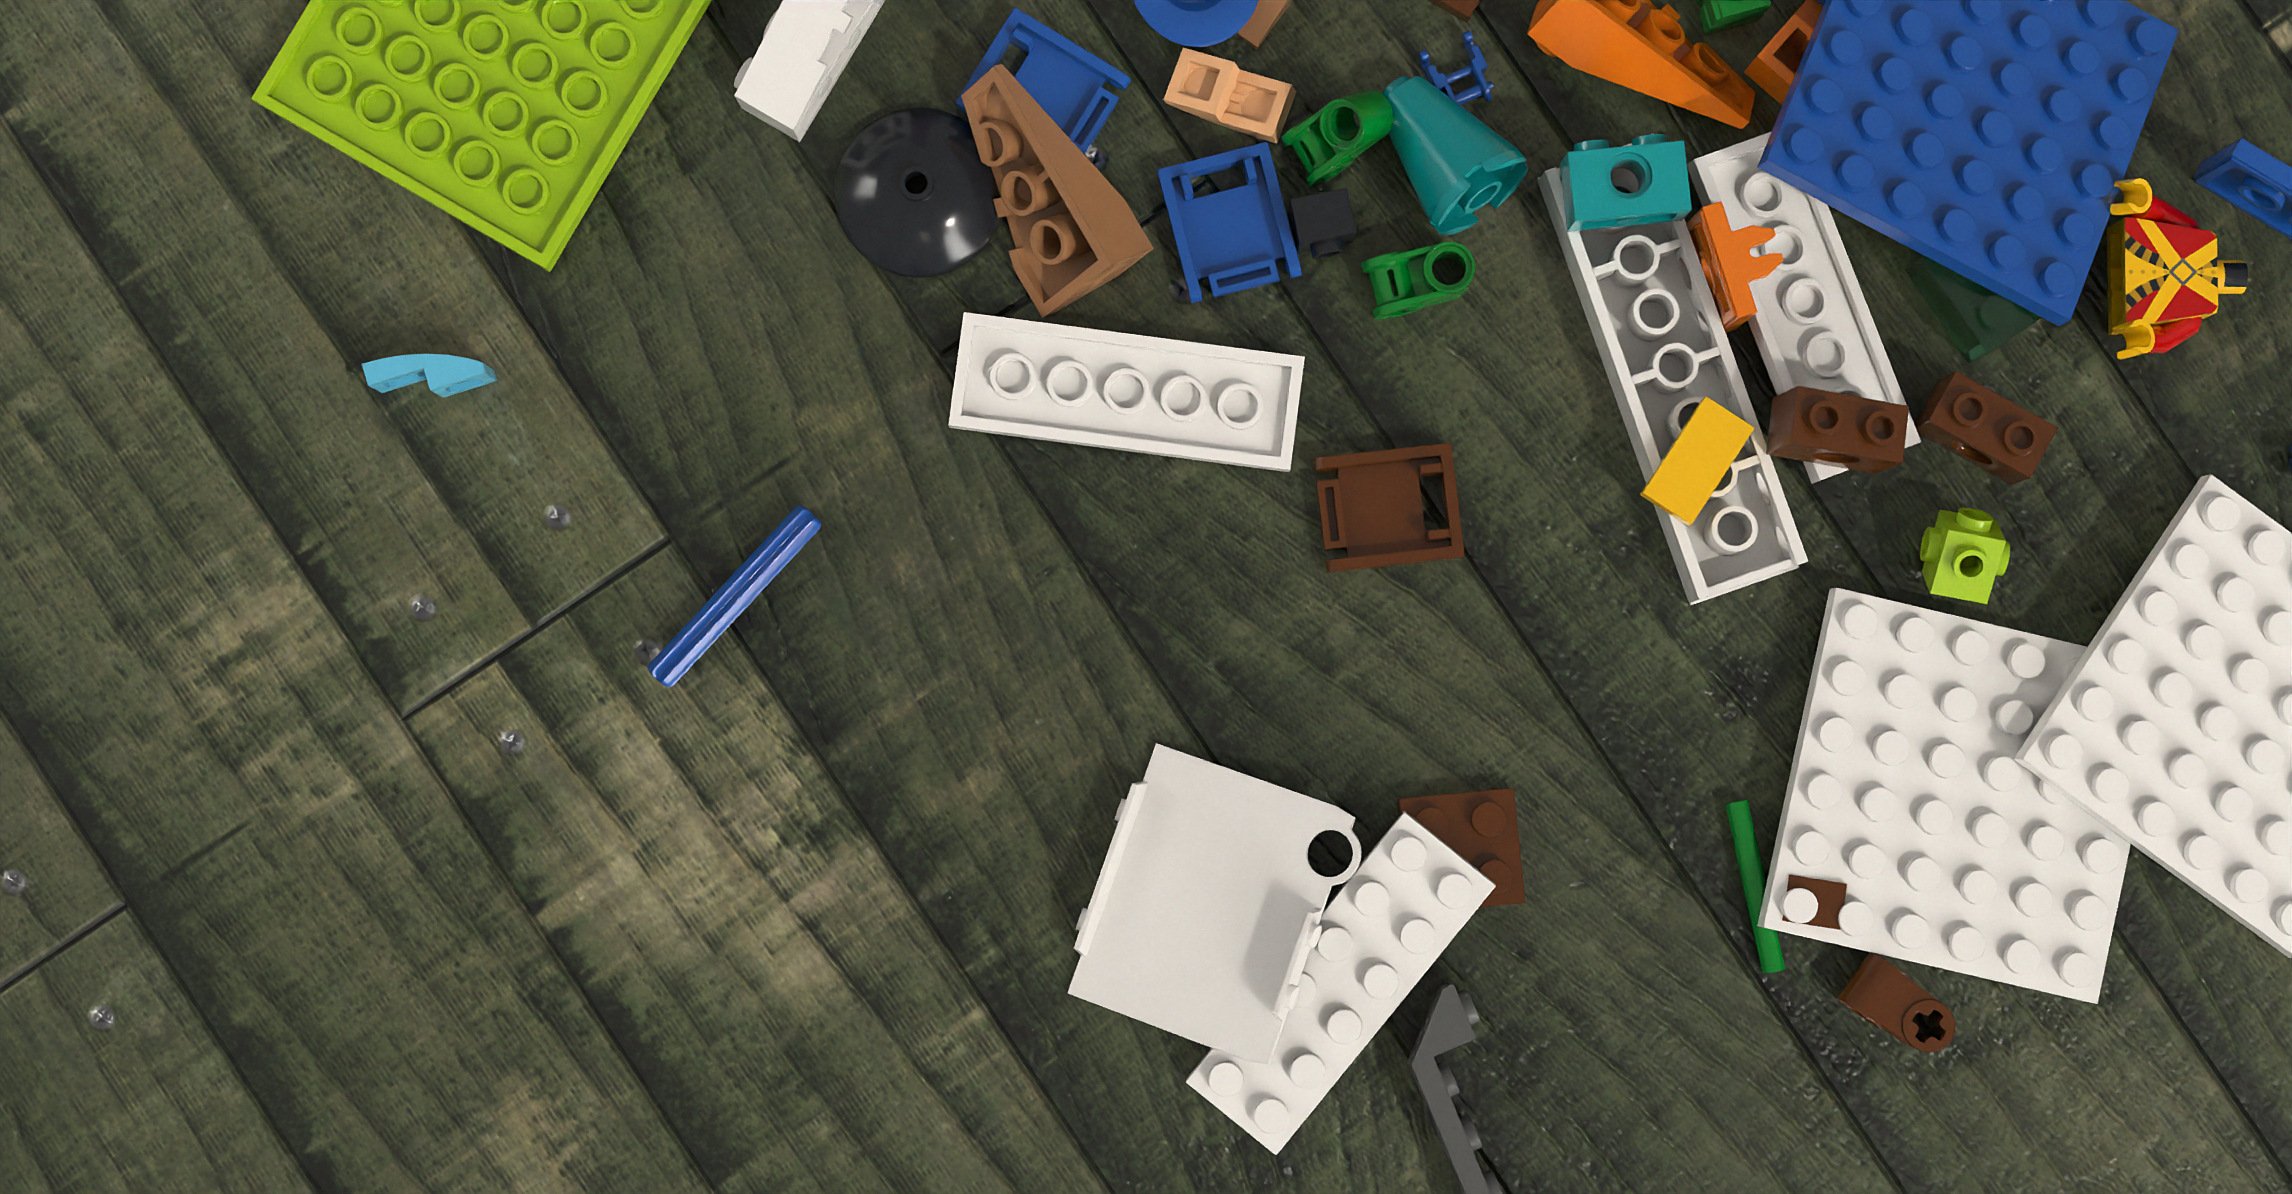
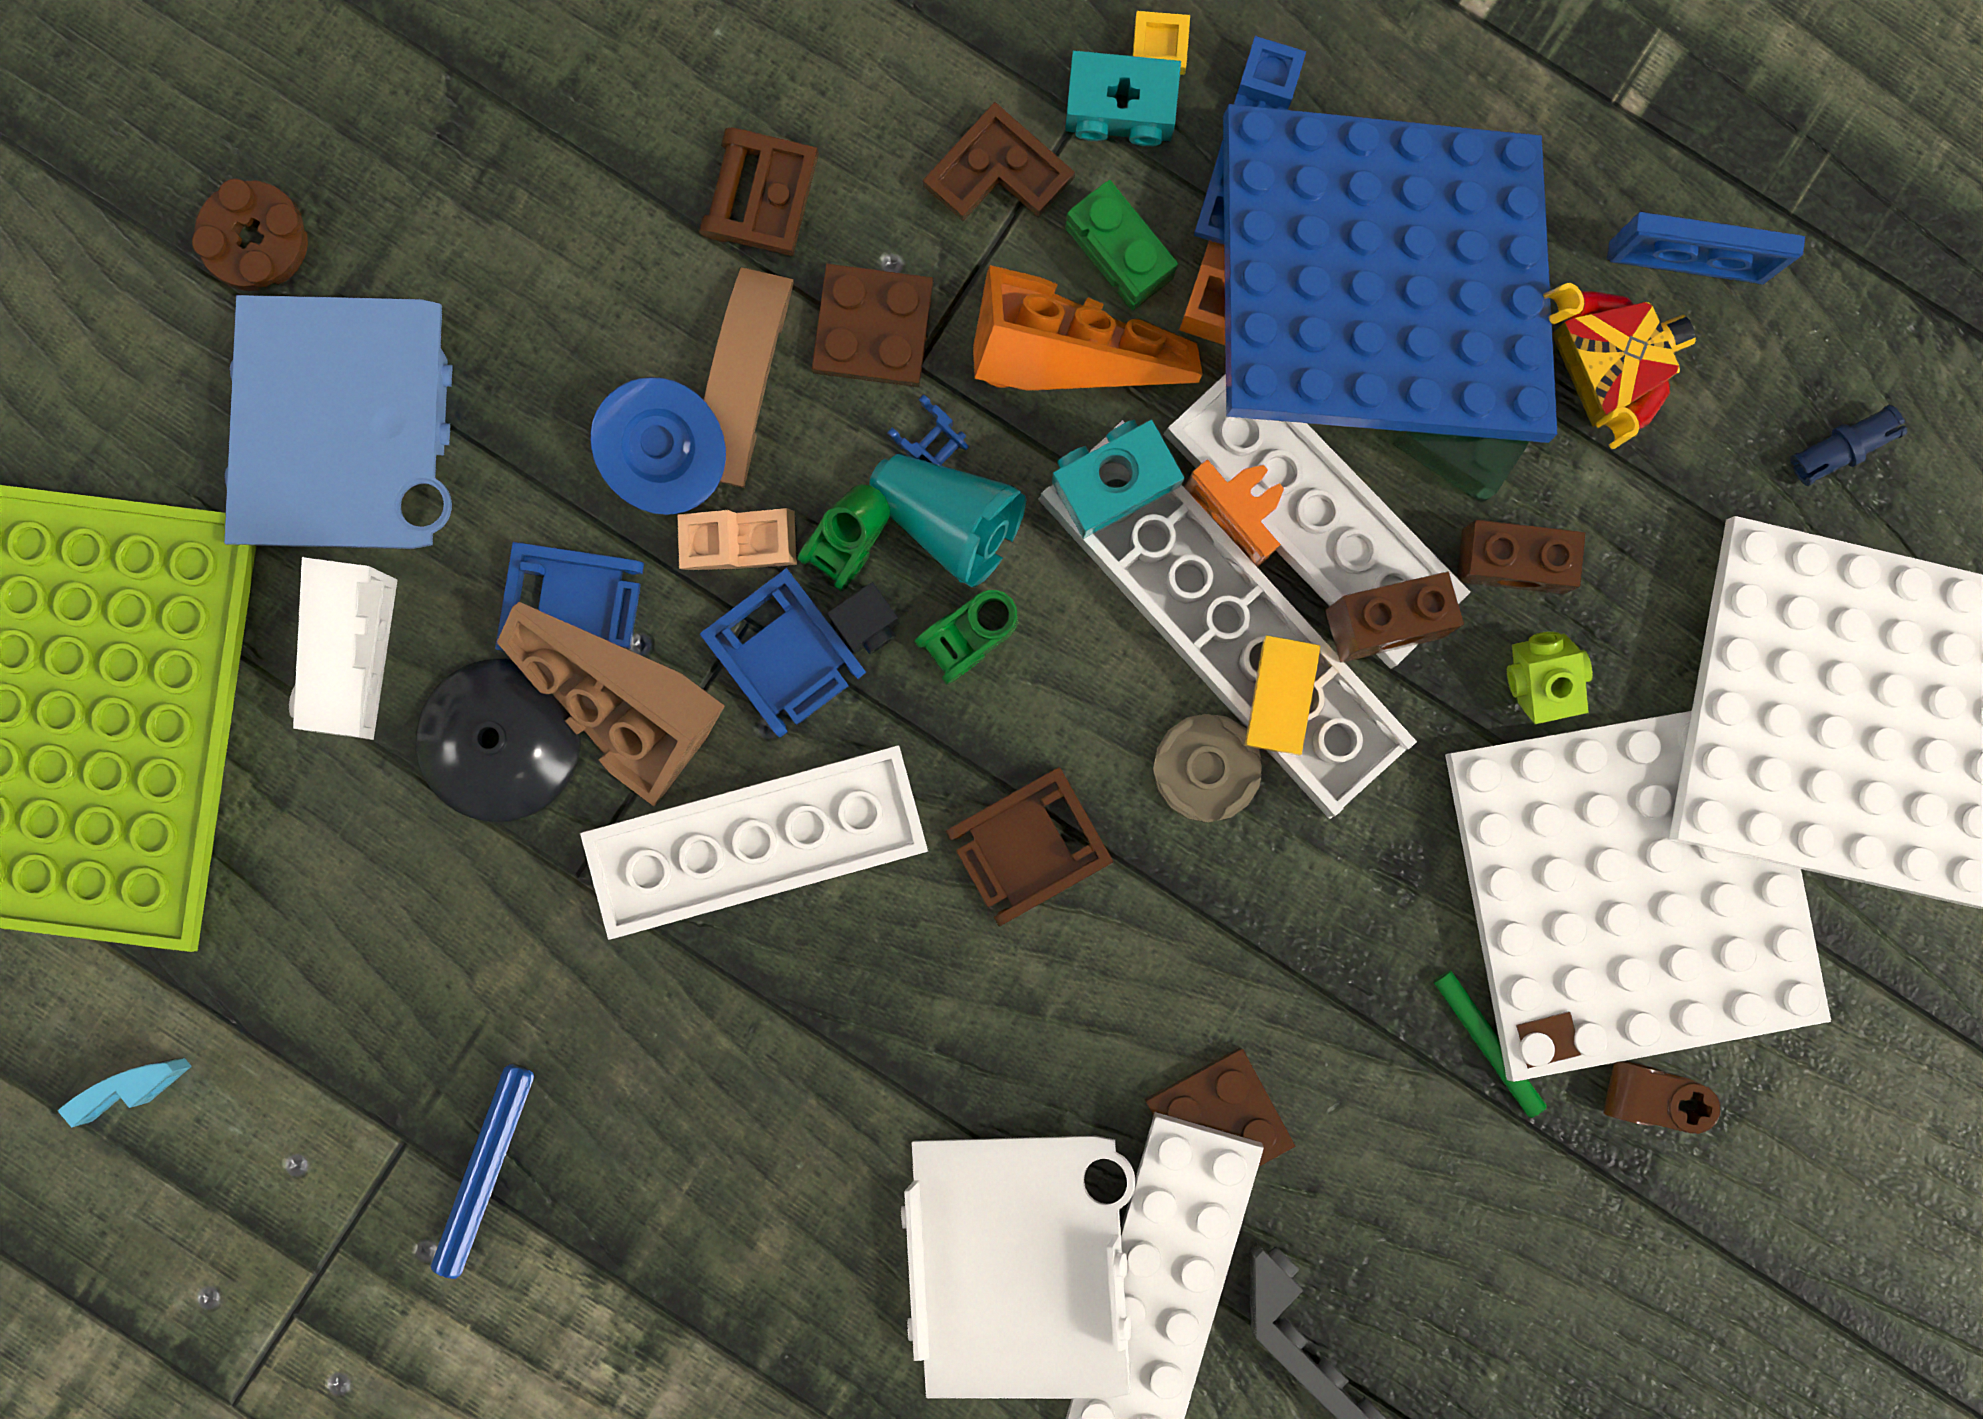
camera: 25 degrees left, 0 degrees up
none -> dark tan tile [1152,714,1262,823]

